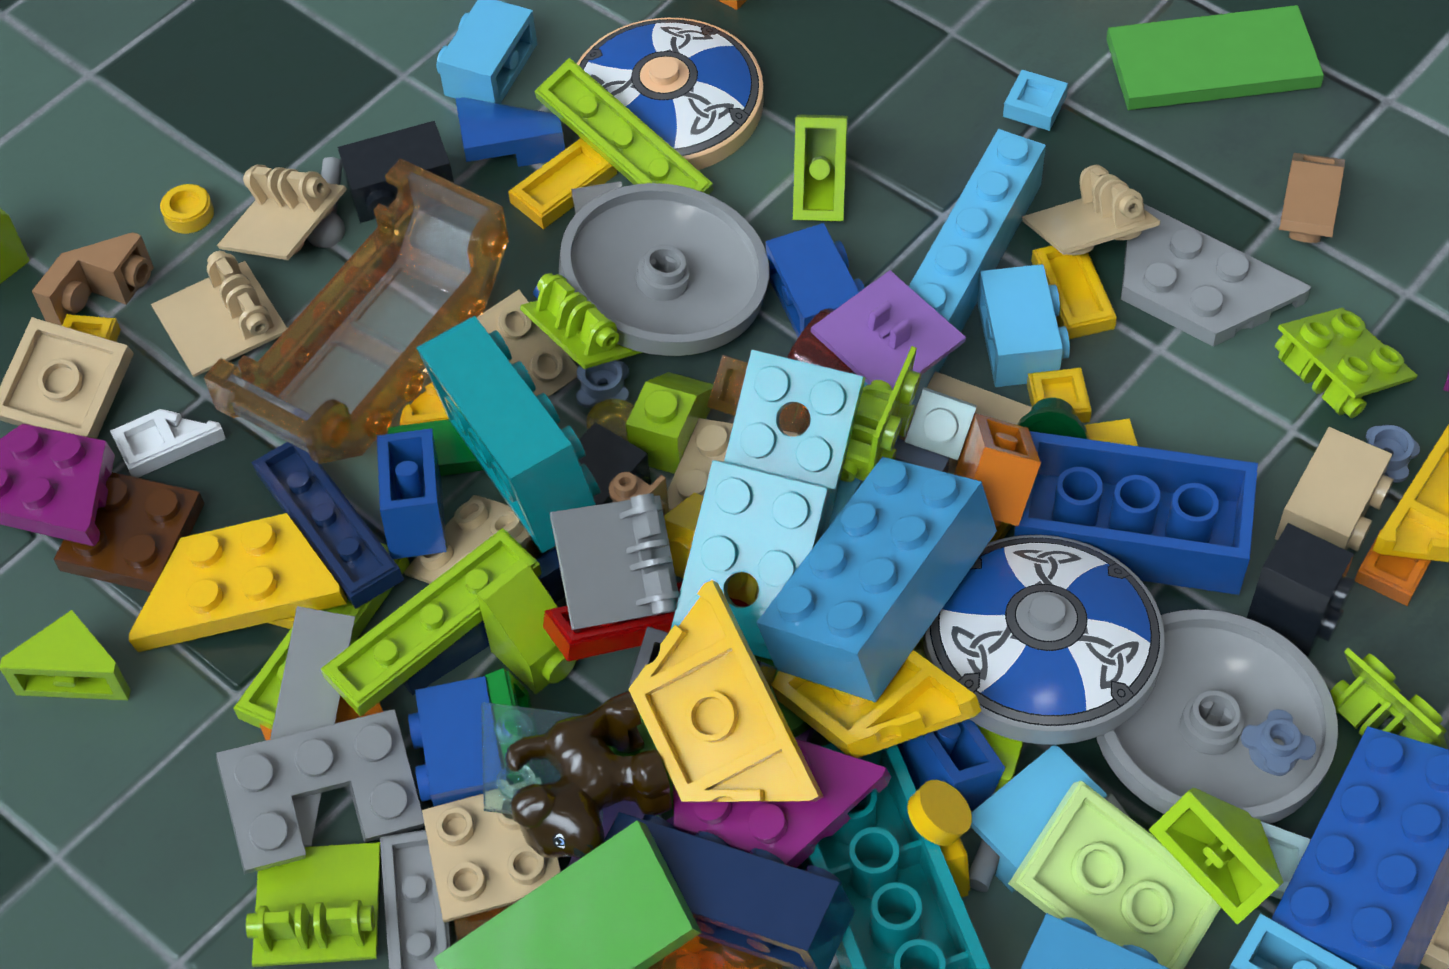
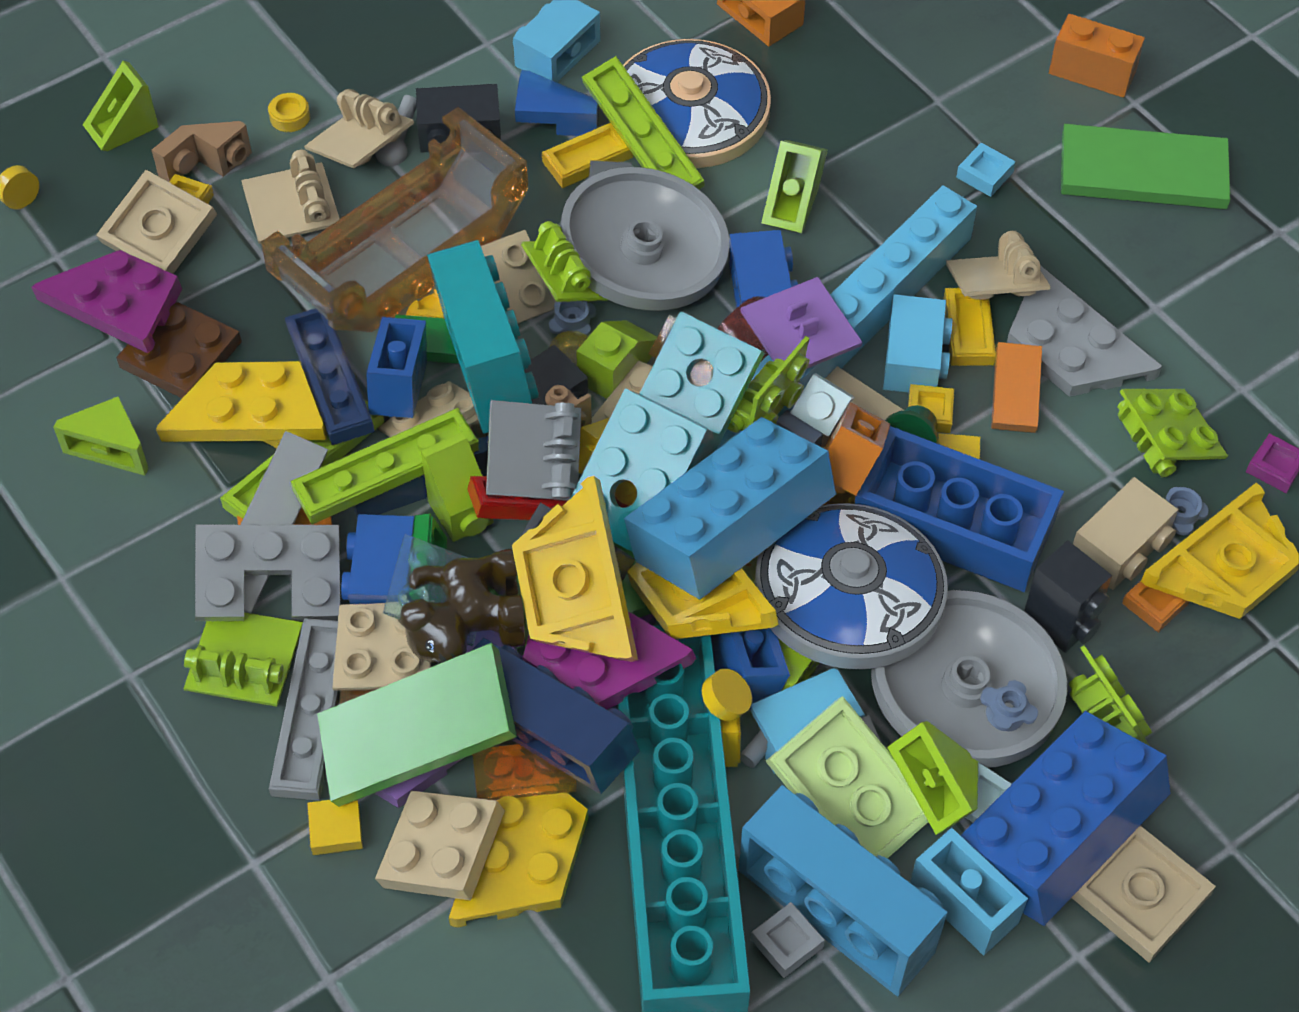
camera: 10 degrees right, 0 degrees up
white tile [110,409,226,478] -> none
medium nougat slope [1279,153,1345,243] -> none
none -> orange tile [991,342,1042,433]

